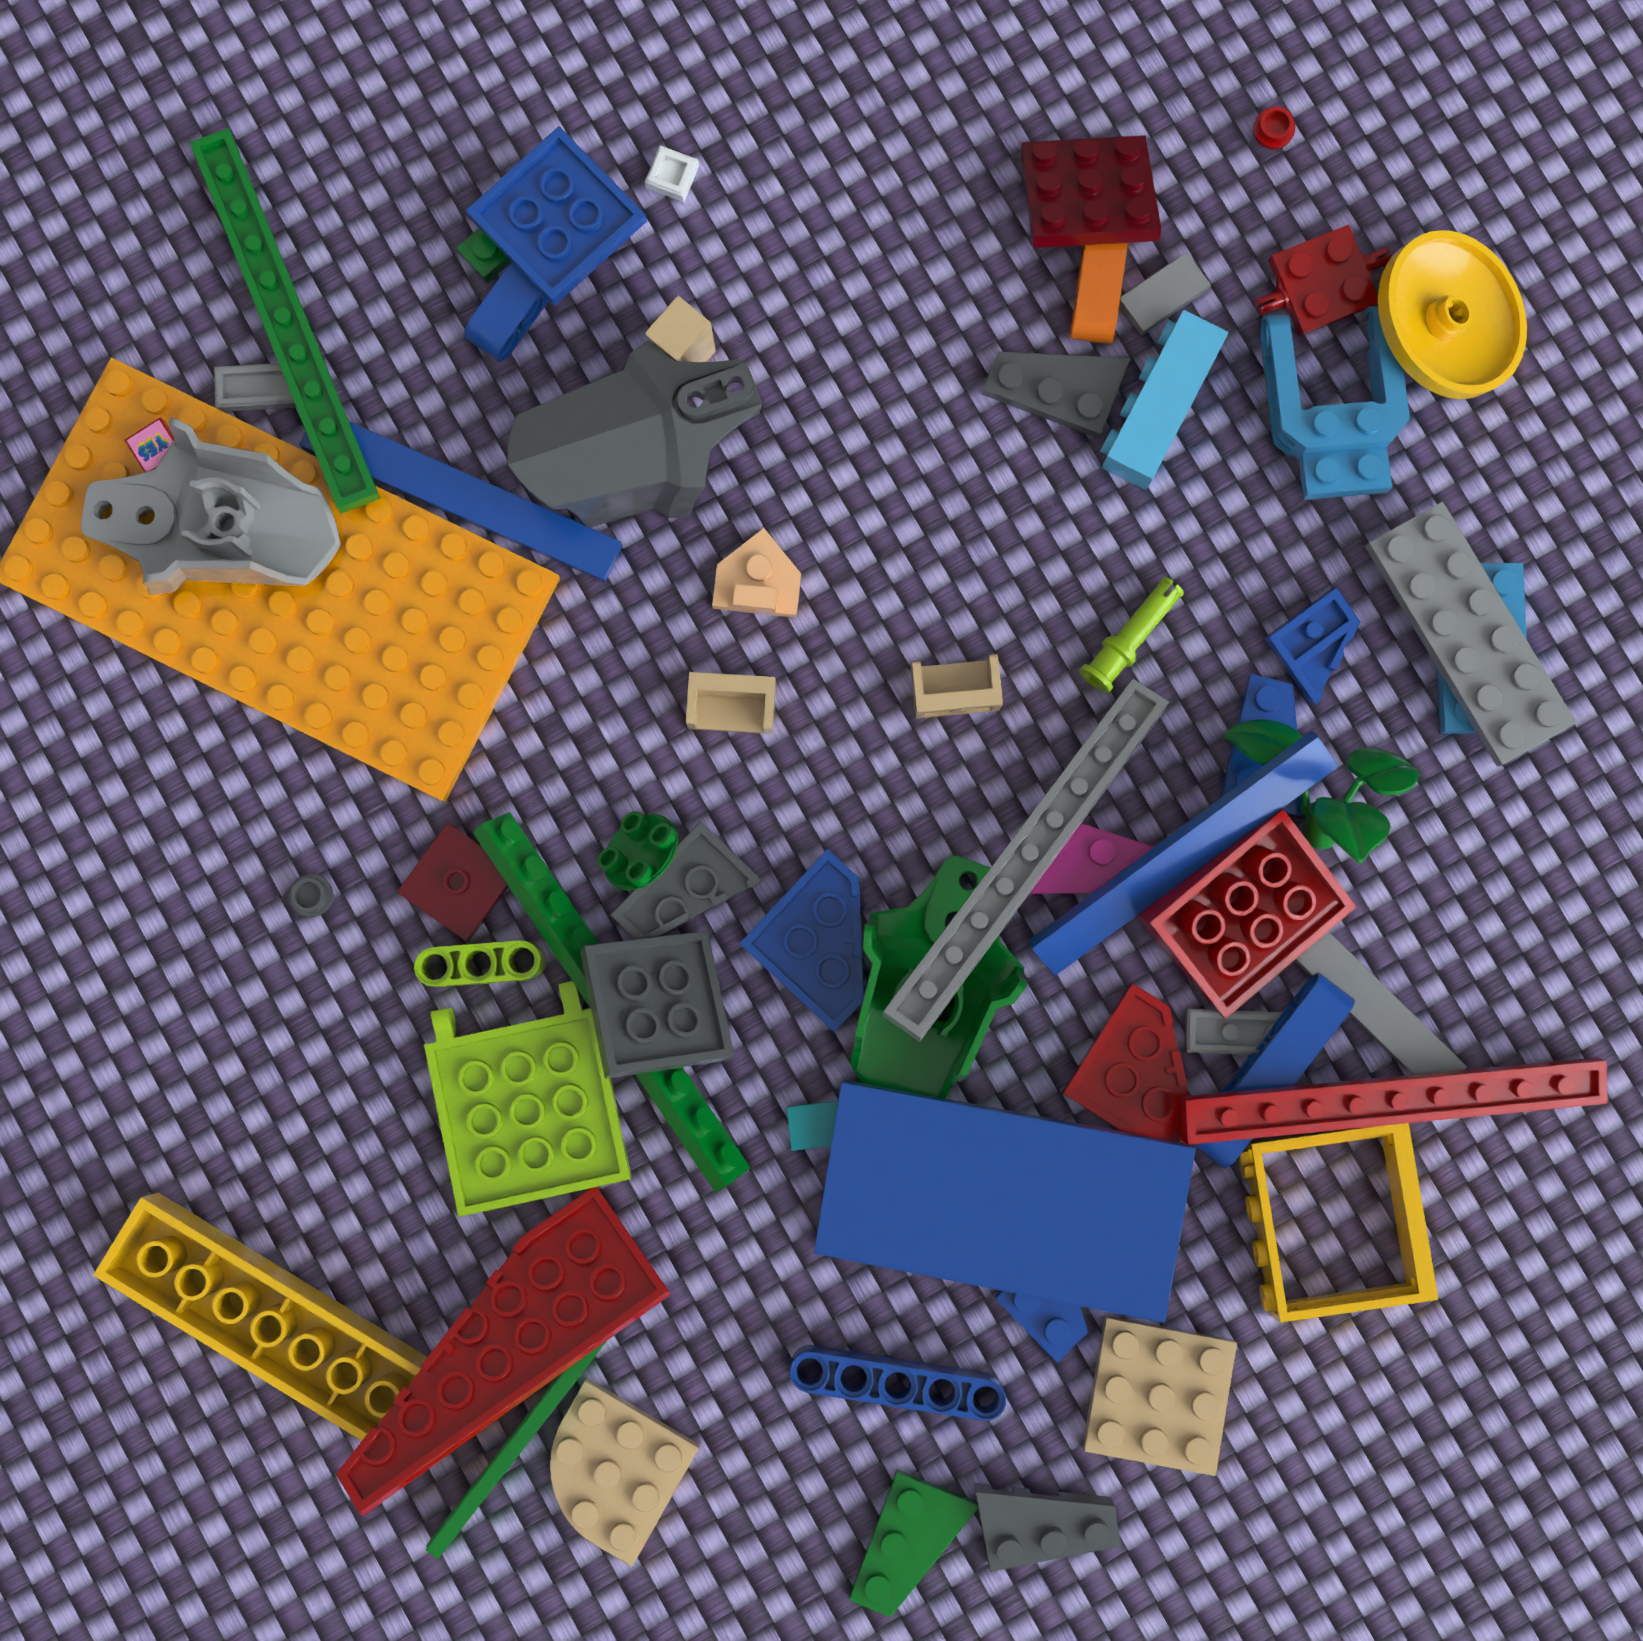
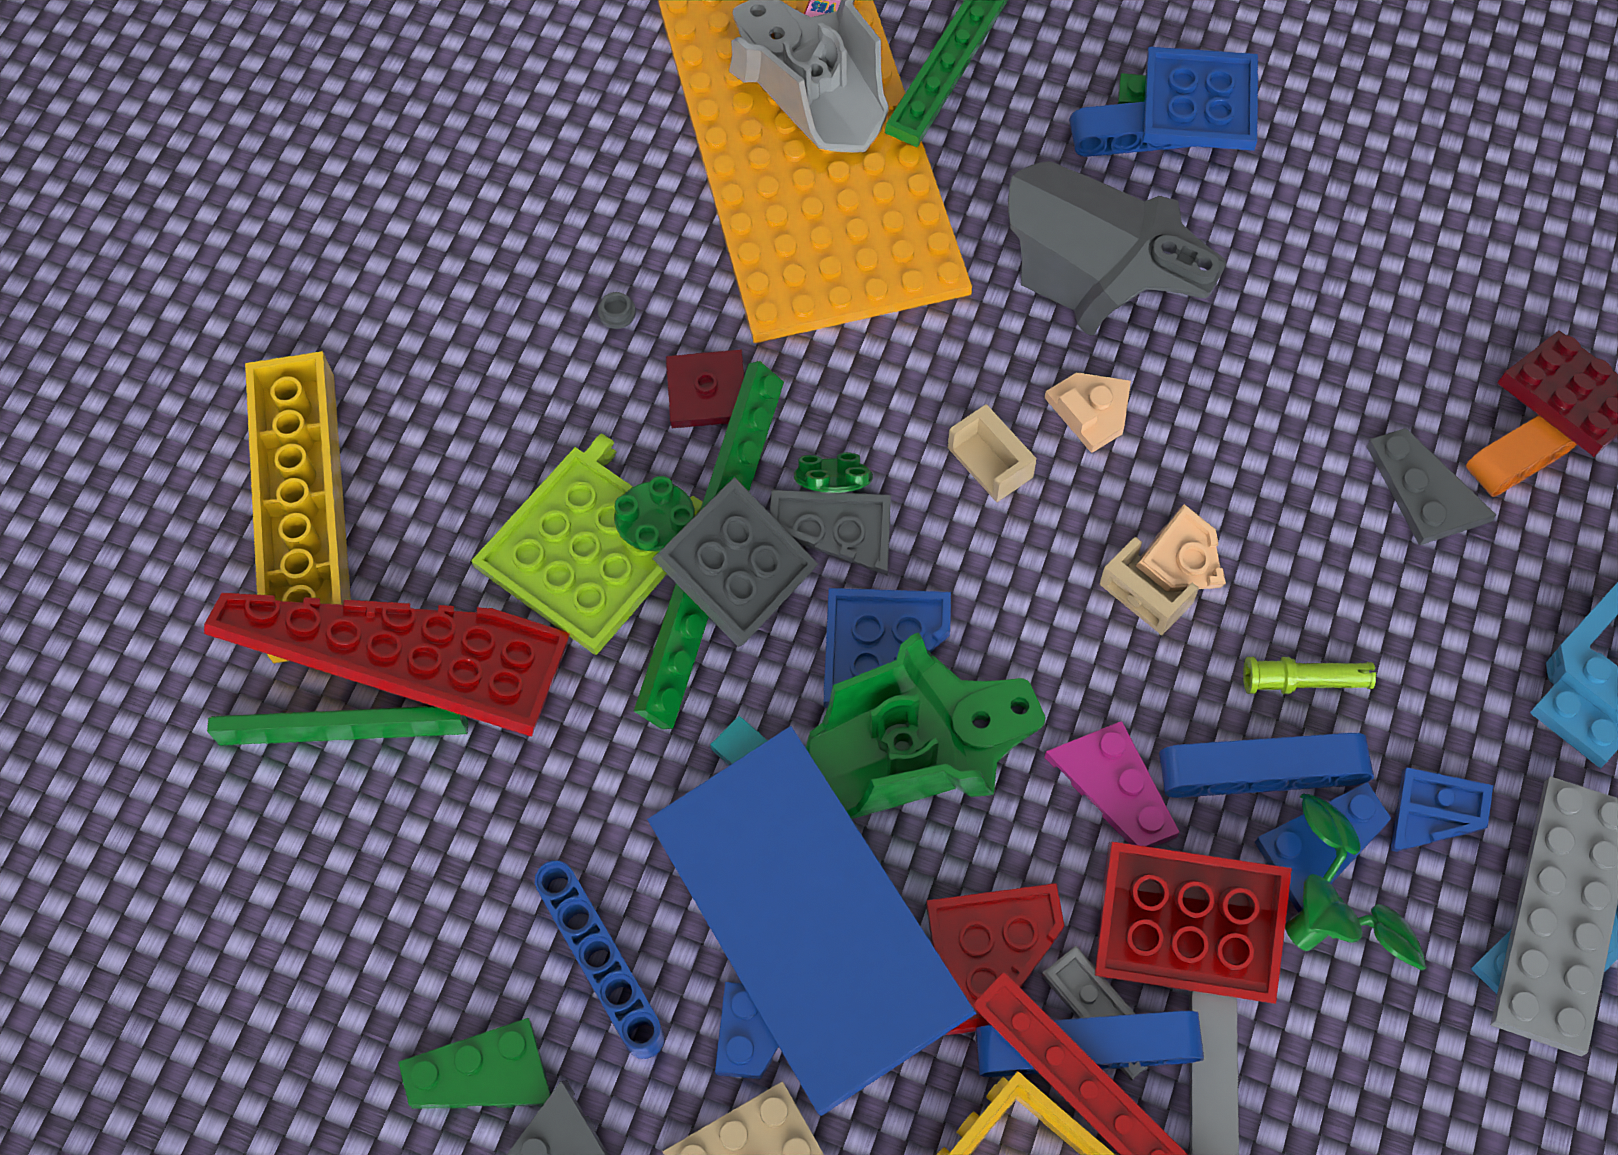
camera: 50 degrees right, 20 degrees down
light grey tile [214,363,296,412] -> none
blue tile [299,421,623,583] -> none
lime beam [414,940,547,987] -> none
tan plate [550,1378,700,1567] -> none
white tile [645,145,699,203] -> none
tan panel [646,295,716,362] -> none
light grey plate [883,679,1169,1042] -> none
blue tile [1028,730,1339,976] -> none
medium azure brick [1100,310,1229,490] -> none
light grey tile [1119,252,1211,336] -> none
none -> green dish [614,476,695,551]
none -> light nougat plate [1135,504,1226,592]
none -> blue beam [1159,733,1374,798]

